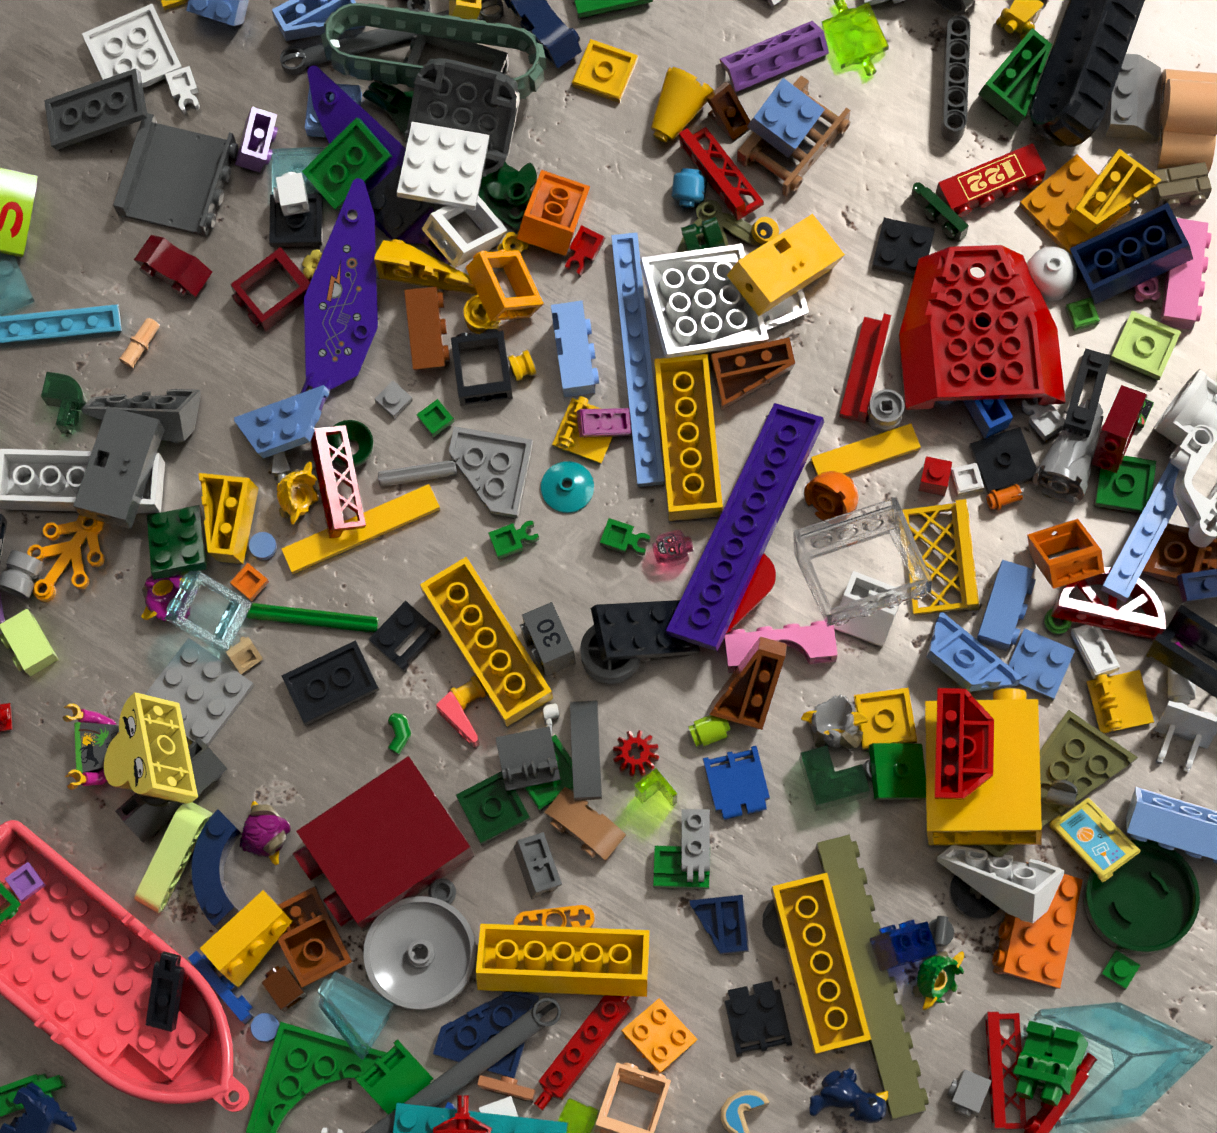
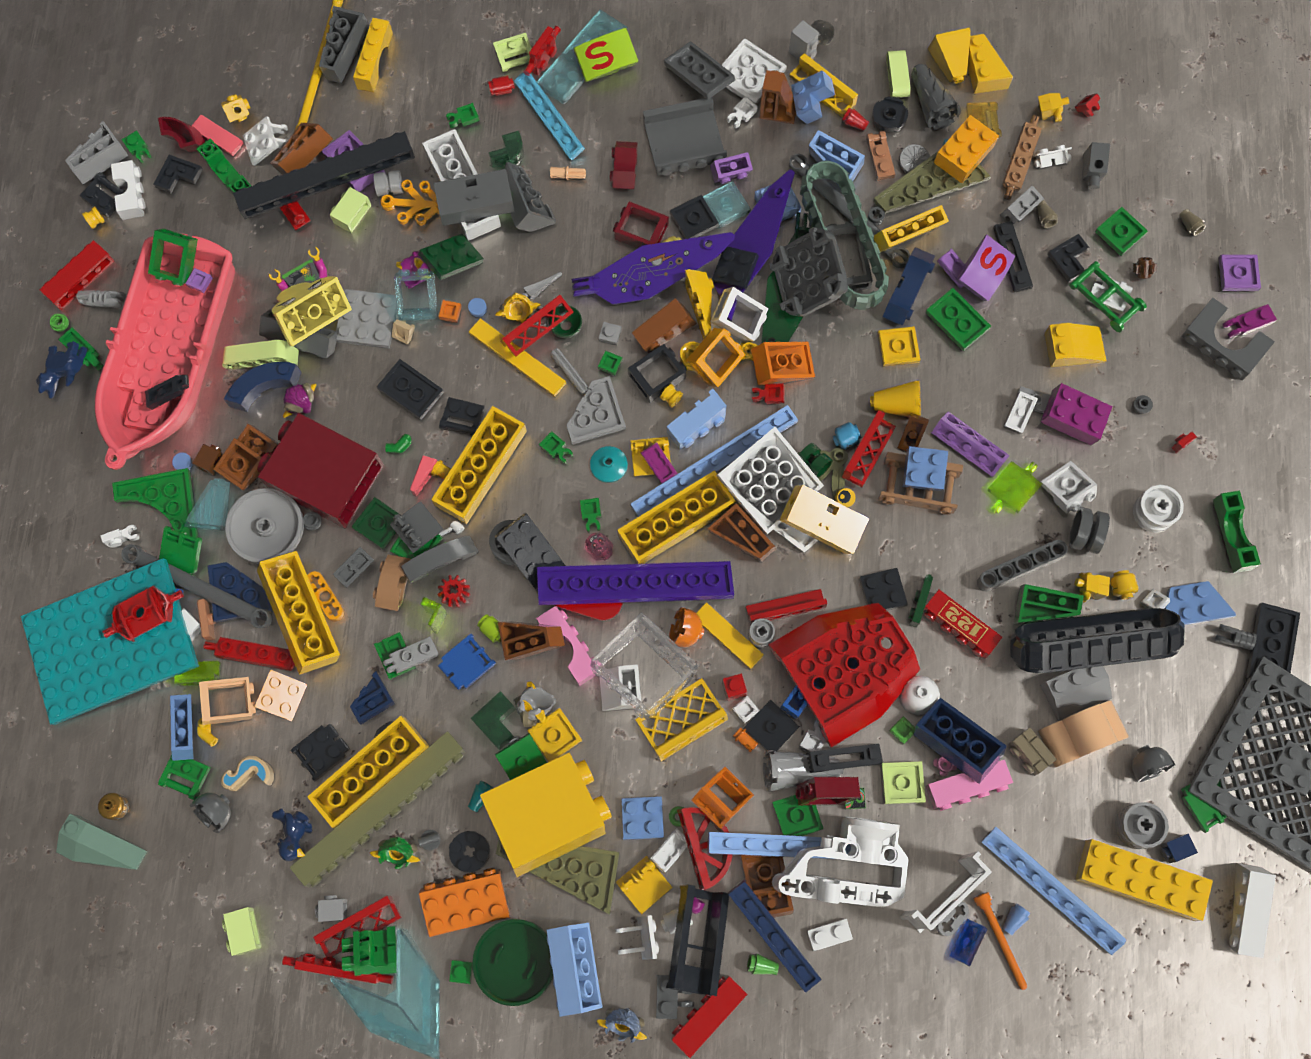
camera: 60 degrees right, 0 degrees up
blue plate [188,951,254,1025] -> none
yellow wedge [198,473,259,564] -> none
yellow wedge [200,890,292,988] -> none
medium blue wing [234,385,329,459] -> none
green axle [245,603,379,633] -> none
white brick [273,172,310,216] -> none
green plate [302,118,393,210] -> none
white plate [397,122,489,210] -> none
dark green plate [487,163,537,207] -> none
dark grey brick [520,602,576,676] -> none
clear blue brick [870,919,938,971] -> none
medium blue wing [926,612,1022,692] -> none
red wedge [935,688,994,800] -> none
white wedge [937,845,1064,923] -> none
medium blue brick [976,559,1036,651] -> none
light orange plate [1019,154,1131,255] -> none
dark grey plate [1046,780,1078,808] -> none
door [1049,798,1141,882] -> none
yellow wedge [1067,149,1161,233] -> none
none -> teal cone [468,781,493,812]
none -> dark orange wedge [759,70,796,124]

